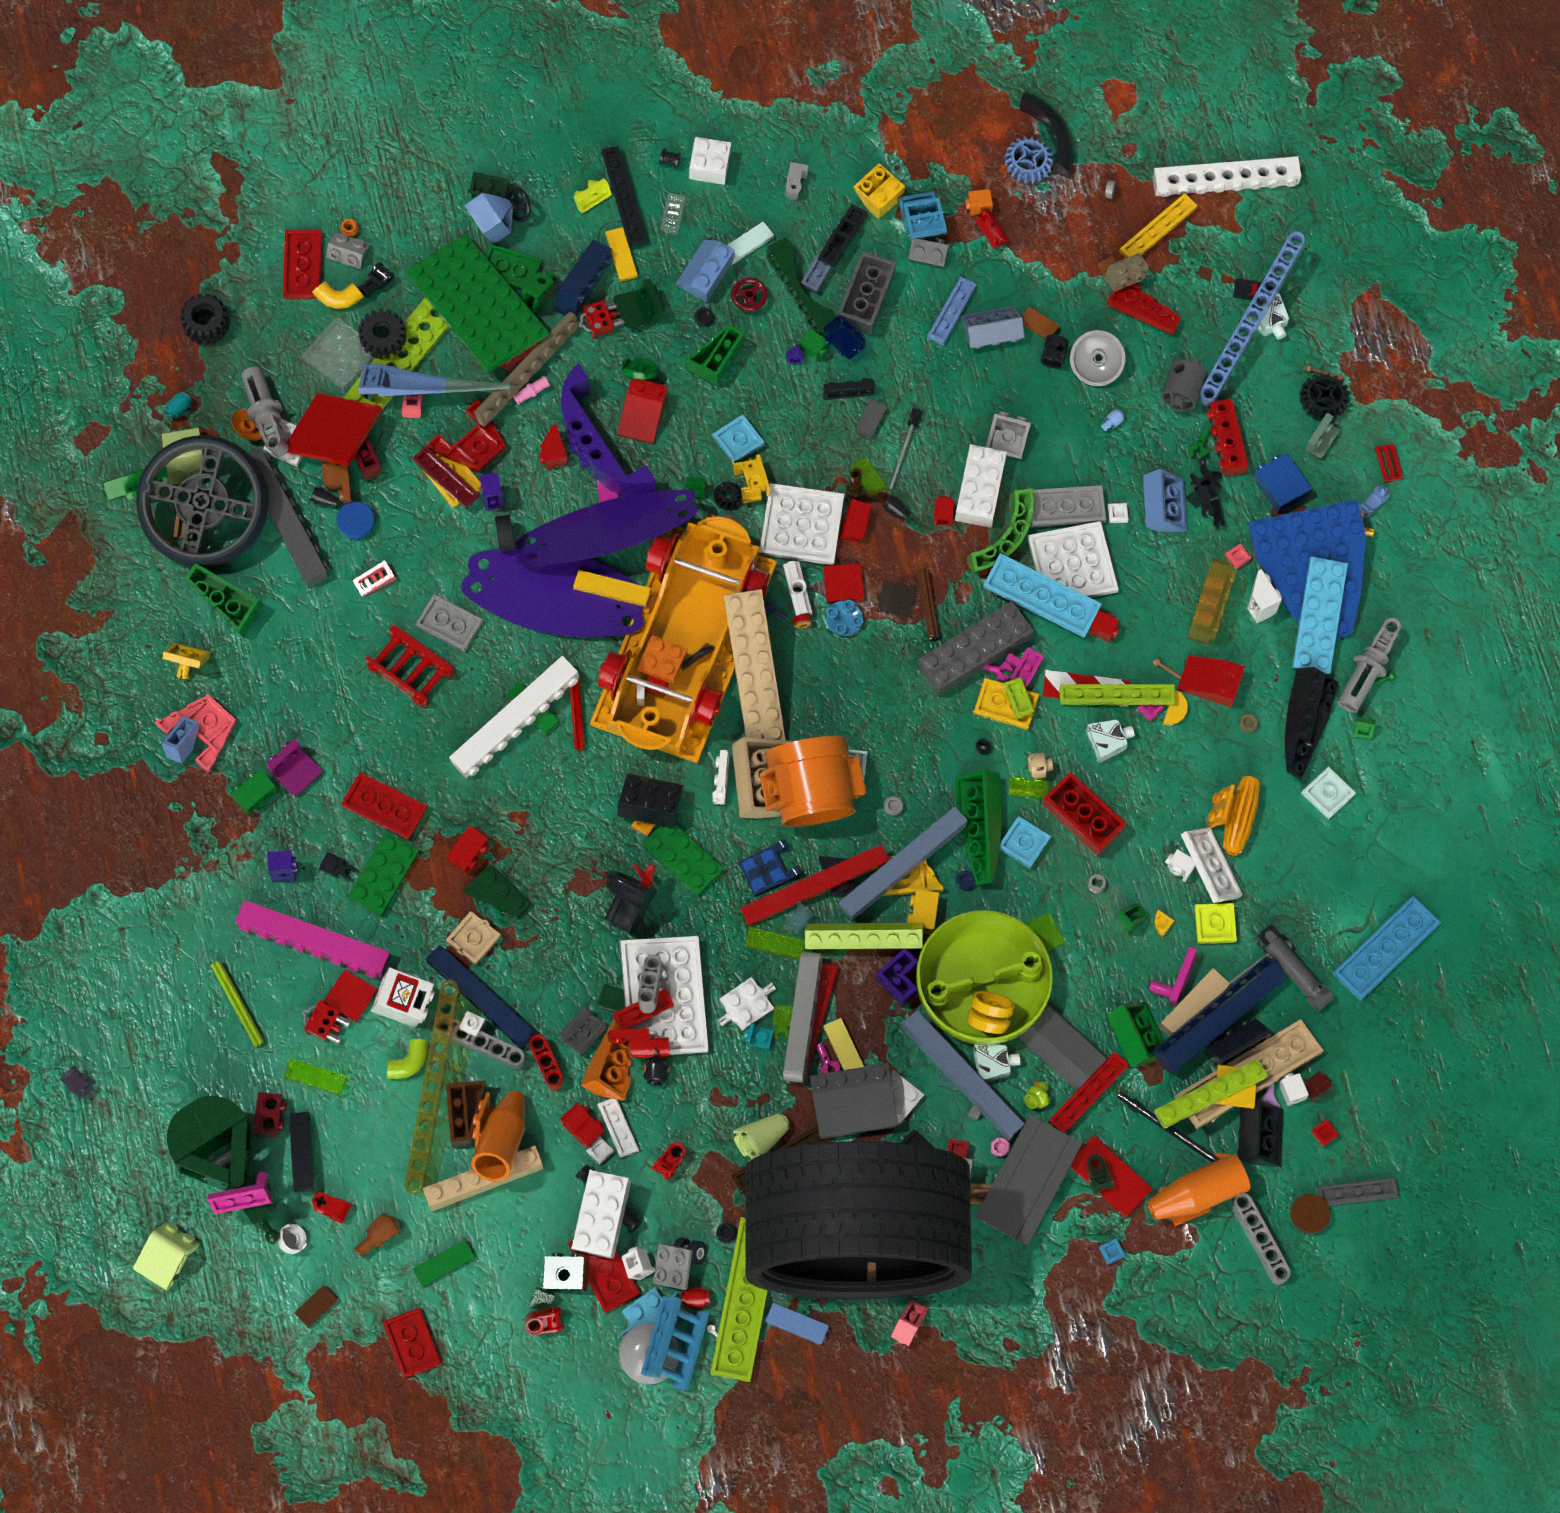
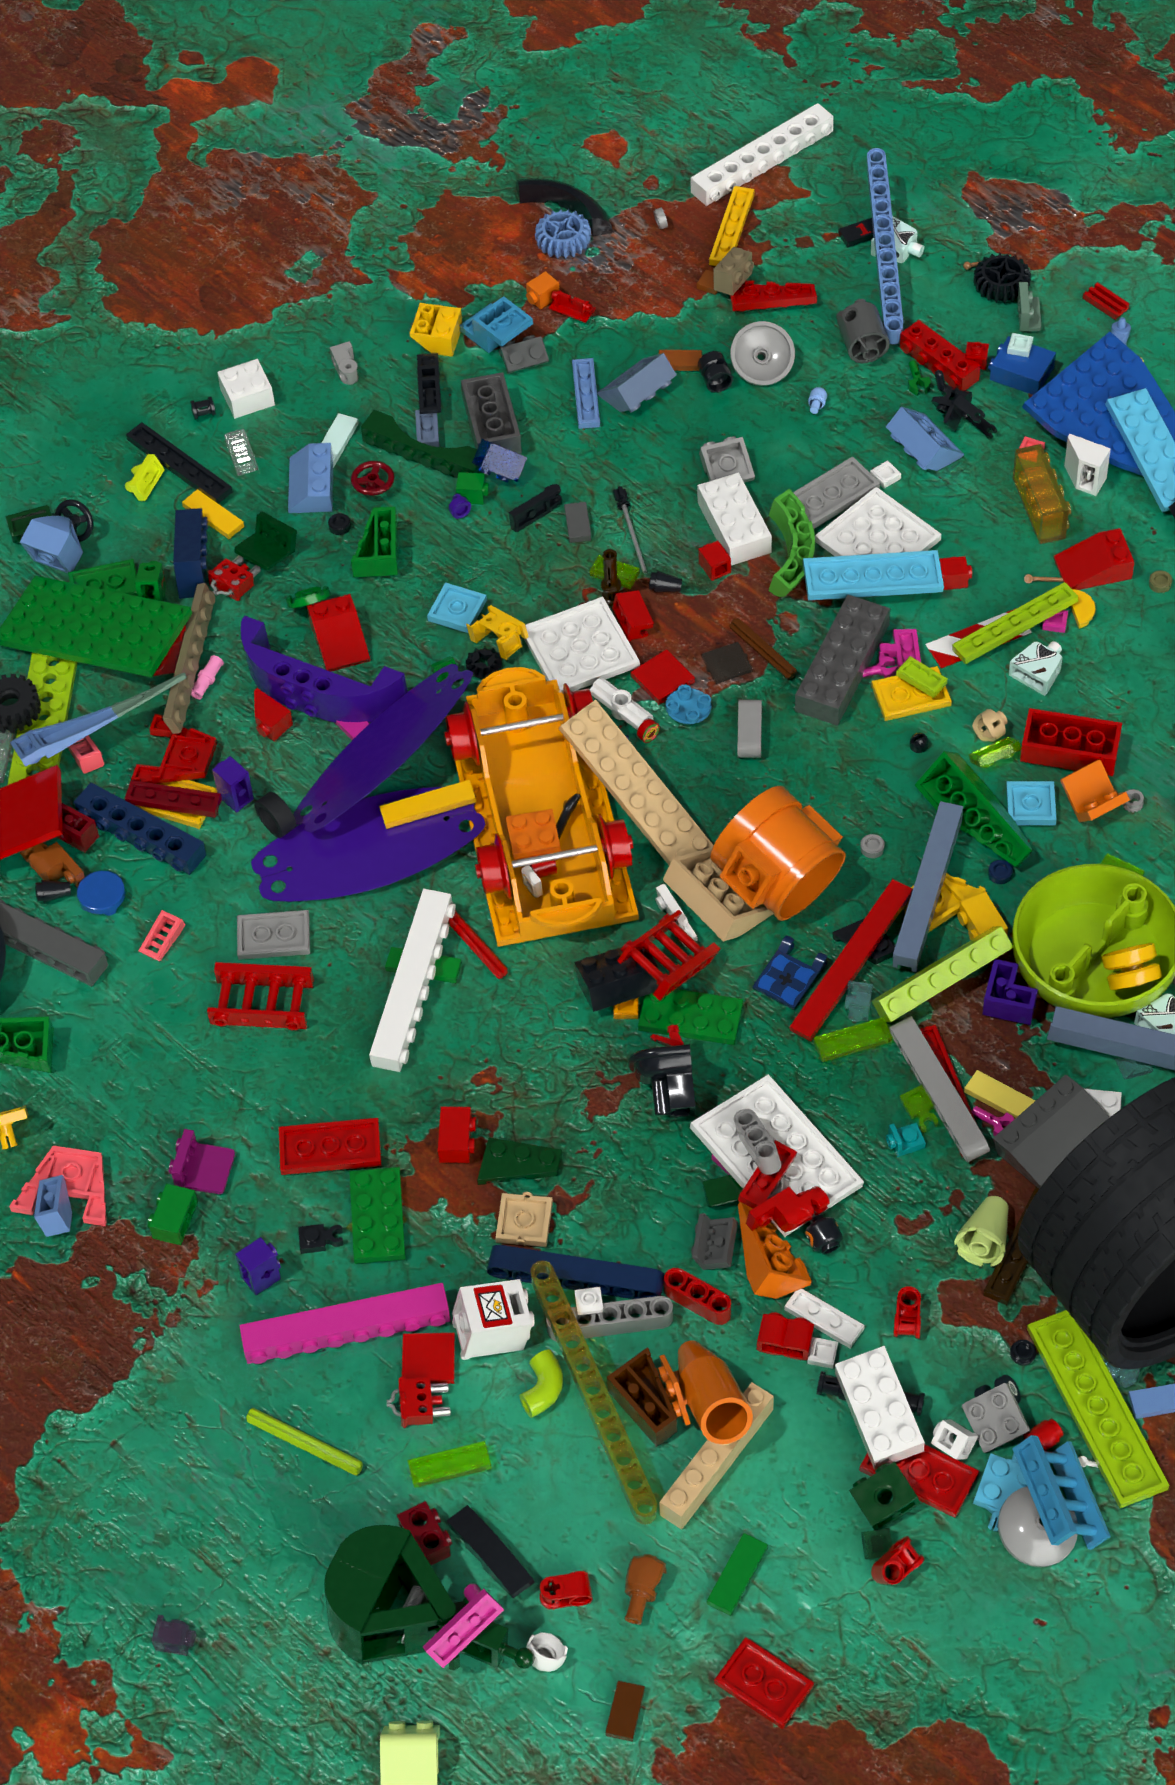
camera: 25 degrees left, 15 degrees down
white plate [717,977,776,1031] -> none
none -> dark blue brick [74,782,206,875]
none -> red fence [617,910,721,1001]
none -> light grey beam [738,700,762,758]
none -> red bracket [965,342,989,370]
none -> light aqua tile [1007,333,1033,357]
none -> orange bracket [1060,760,1130,822]

